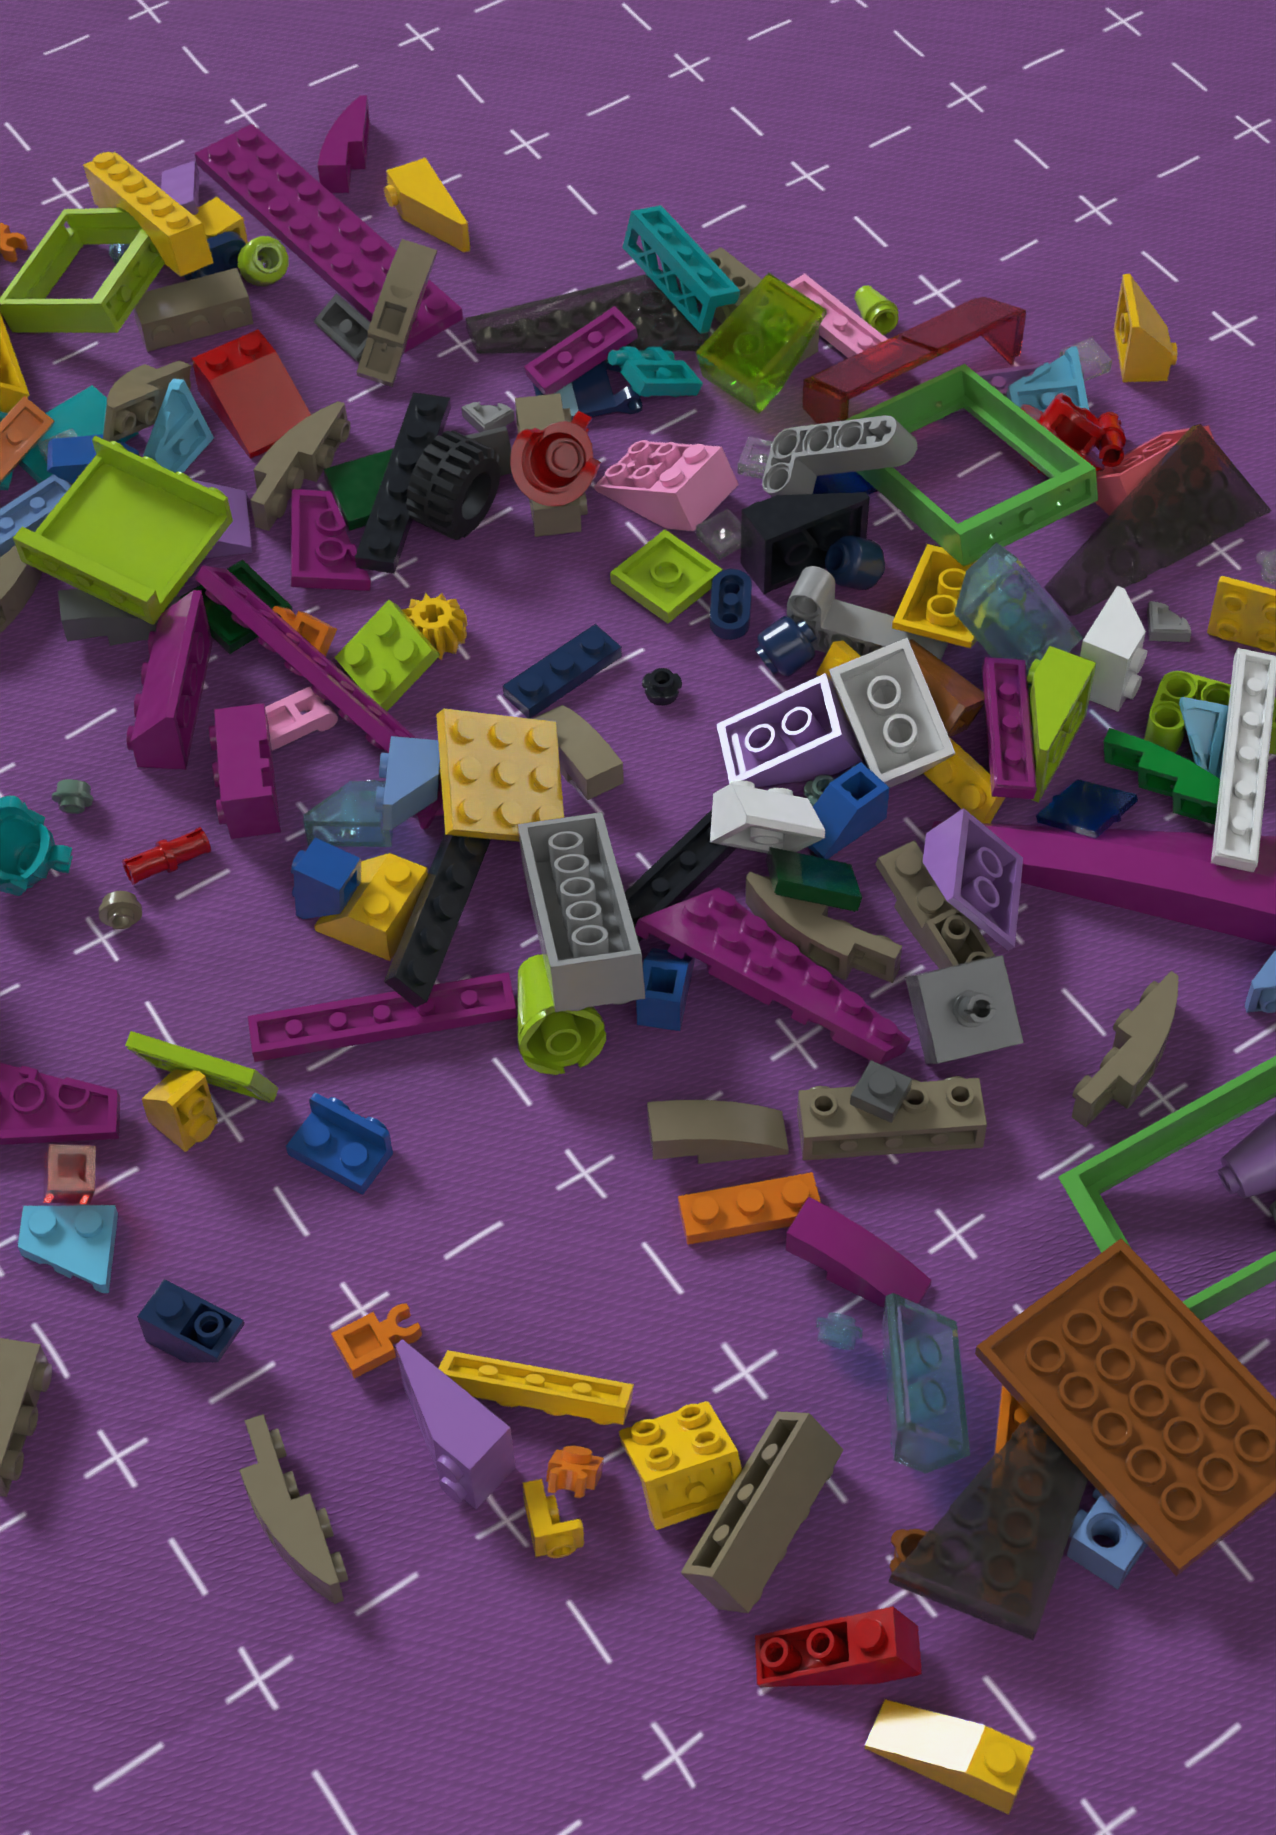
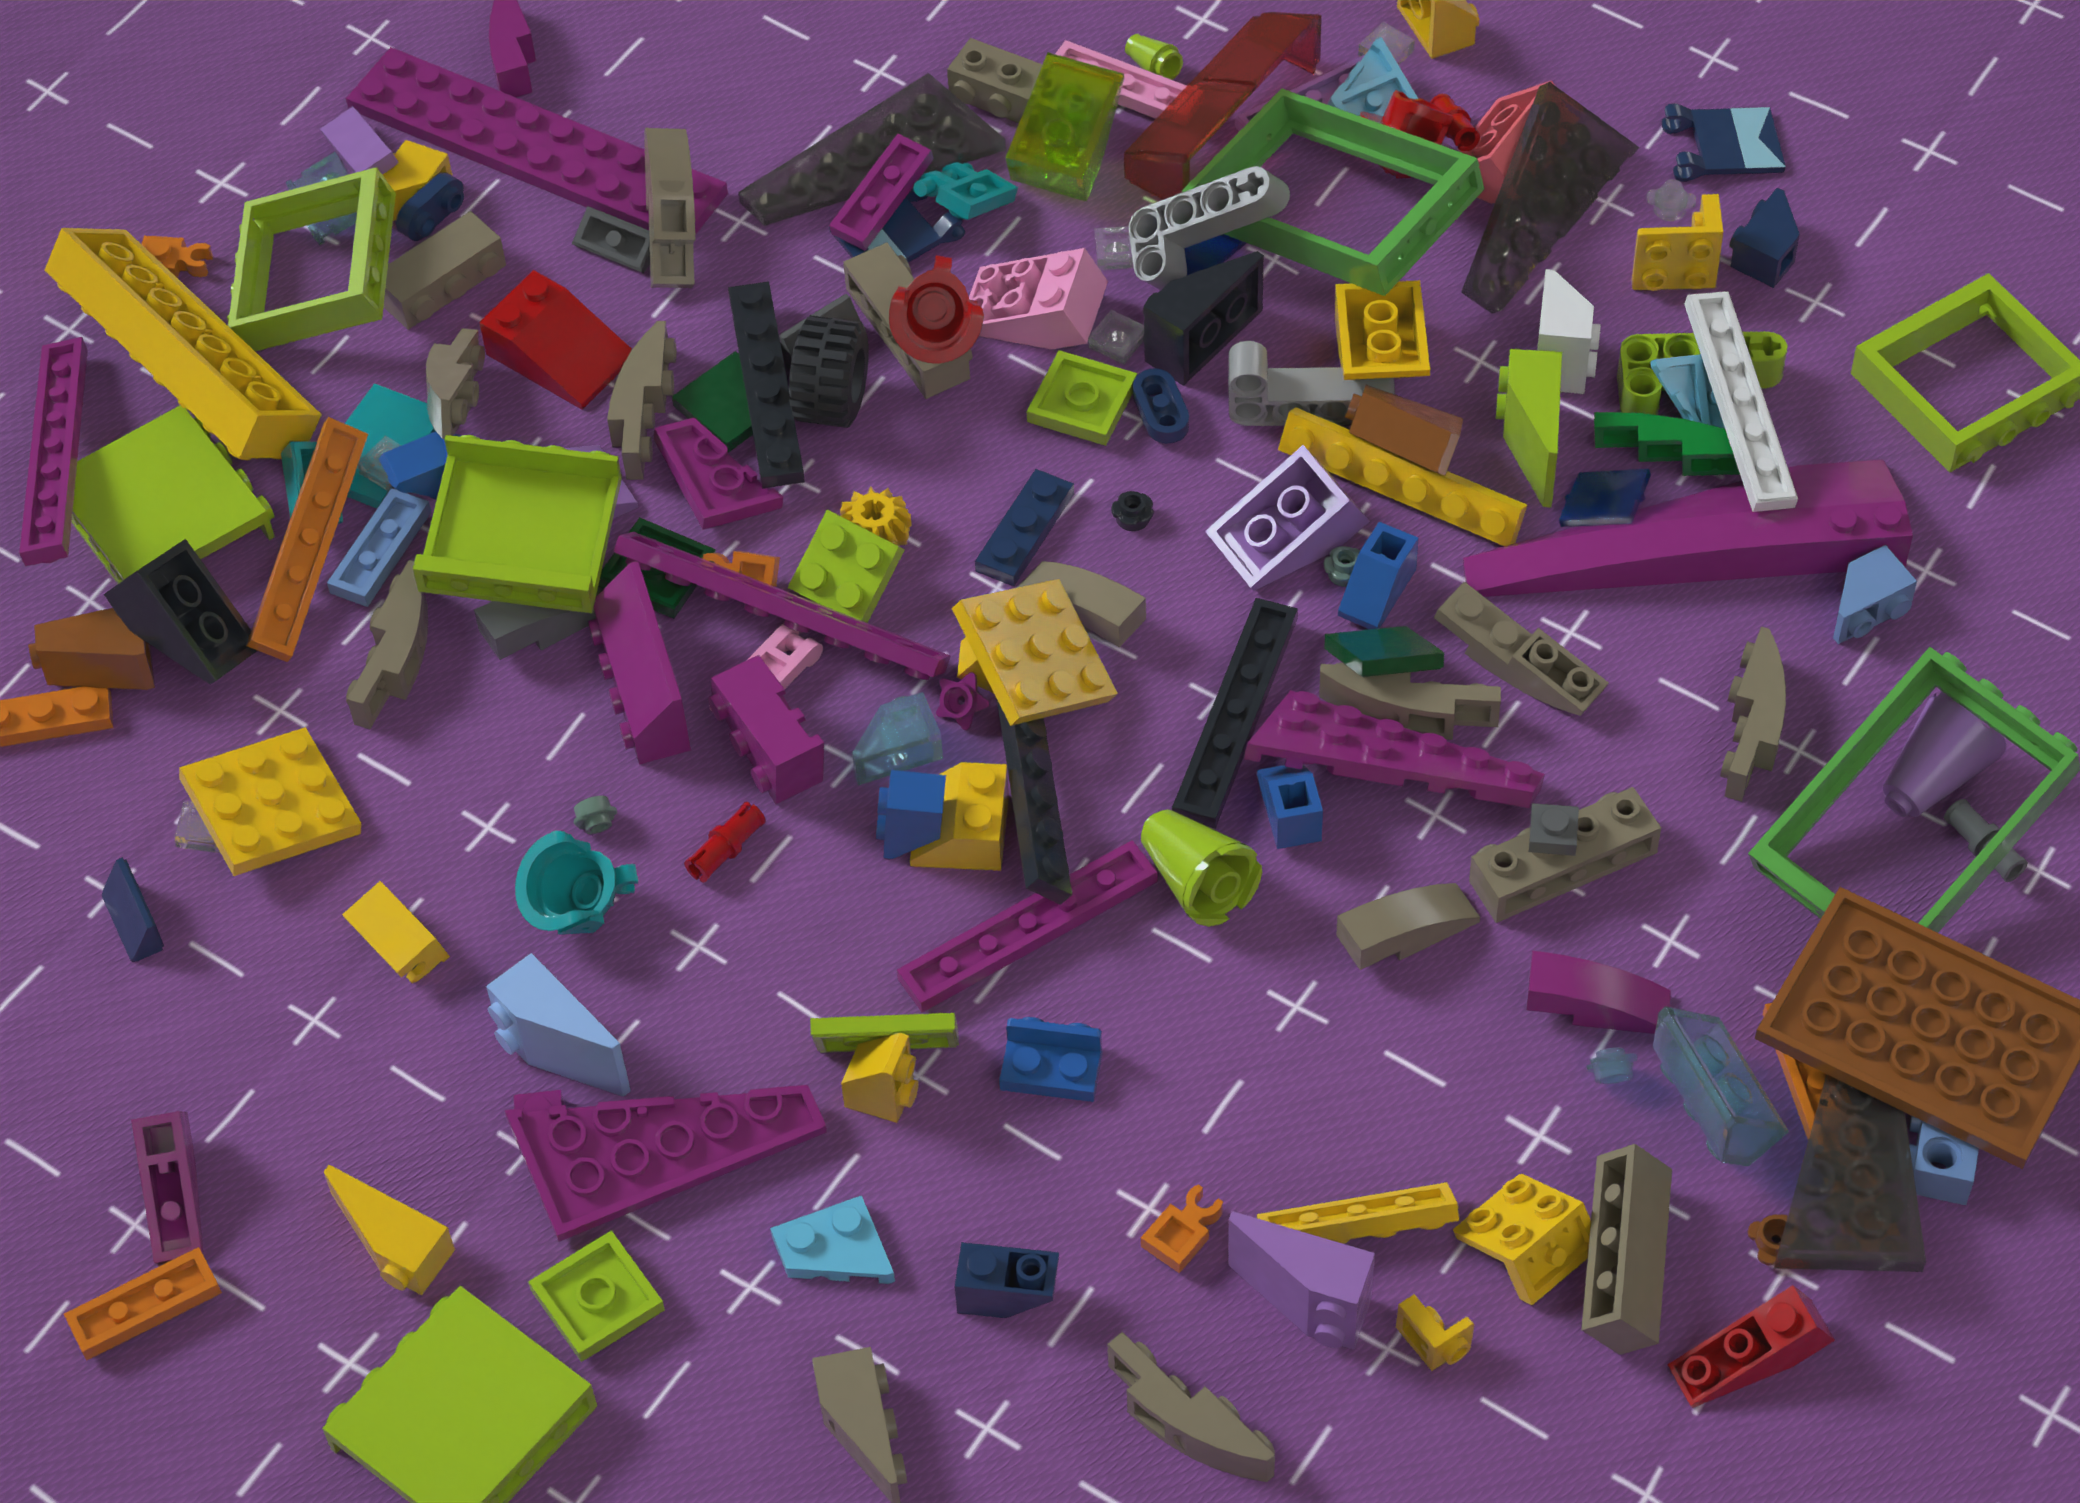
camera: 20 degrees left, 0 degrees up
clear red brick [43,1144,96,1204] -> none
yellow arch [83,152,214,277] -> none
dark tan plate [98,891,142,929] -> none
medium azure wing [143,379,214,473] -> none
lime head [238,236,289,287] -> none
medium blue slope [375,736,440,830] -> none
yellow slope [384,158,470,252] -> none
light grey tile [462,402,515,432] -> none
light grey brick [518,812,645,1012] -> none
orange plate [546,1446,604,1498] -> none
teal fence [622,205,741,334] -> none
orange plate [678,1172,821,1245] -> none
white slope [710,780,825,853] -> none
dark blue head [755,616,817,677] -> none
dark blue head [825,535,885,590] -> none
white slope [829,638,955,787] -> none
yellow slope [864,1699,1034,1815] -> none
dark grey brick [905,955,1024,1064] -> none
medium lavender slope [923,808,1023,951] -> none
clear light blue slope [954,542,1083,689] -> none
magenta tile [982,657,1037,799] -> none
light grey tile [1147,601,1191,642] -> none

